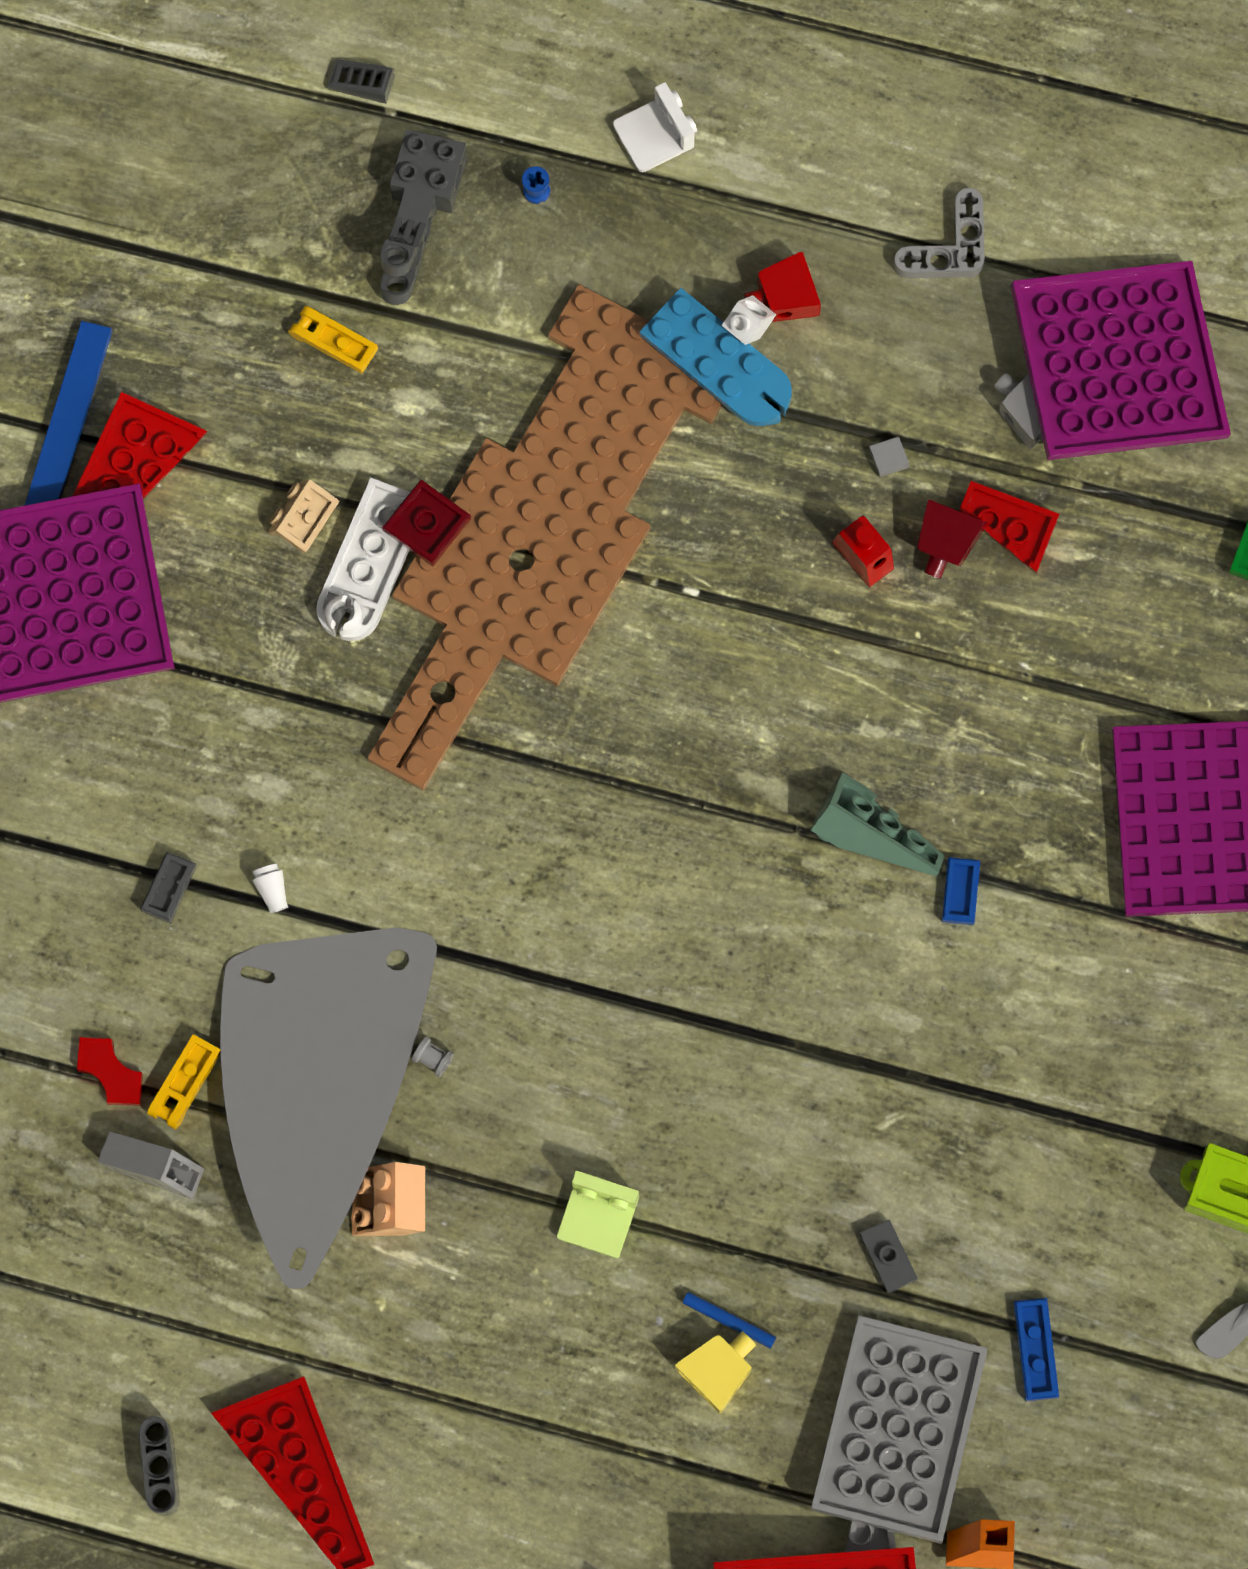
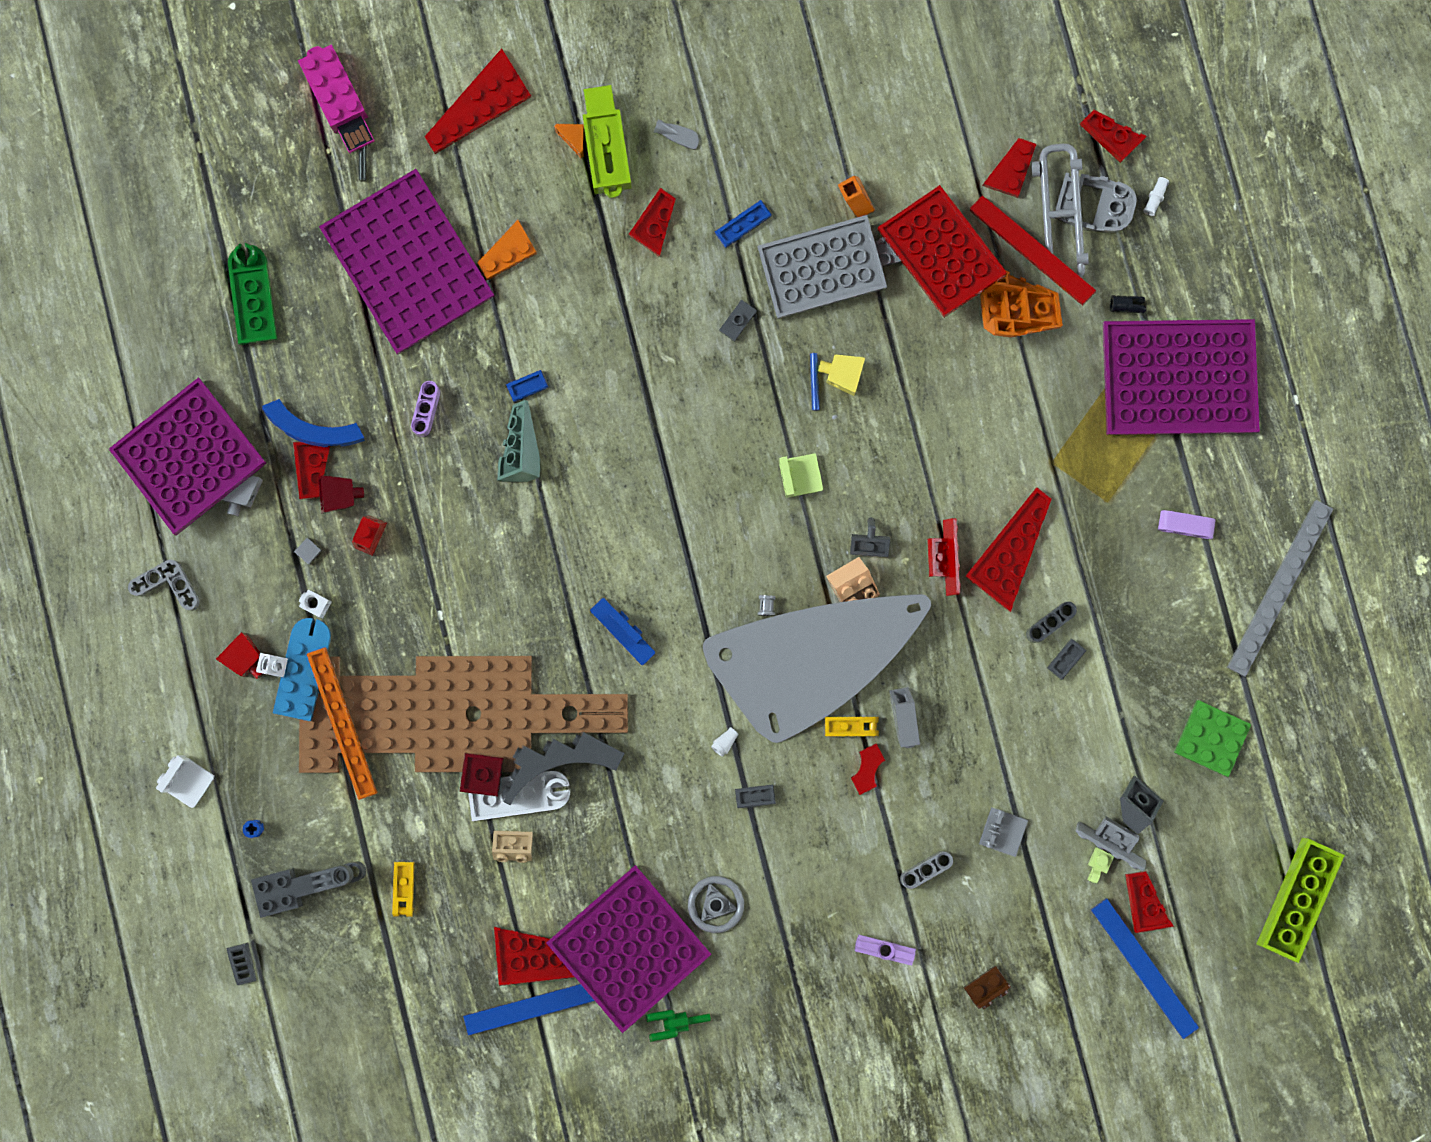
camera: 125 degrees left, 10 degrees up
none -> blue tile [262,399,365,447]
none -> white brick [299,590,332,618]
none -> orange tile [307,647,378,800]
none -> lavender beam [411,381,440,437]
none -> orange wing [477,220,537,280]
none -> dark grey arch [501,732,625,805]
none -> blue bracket [590,598,655,665]
none -> red wing [628,188,676,257]
none -> light grey piece [688,876,744,933]
none -> dark grey plate [850,517,890,557]
none -> red bracket [927,518,961,596]
none -> dark grey plate [1047,638,1087,680]

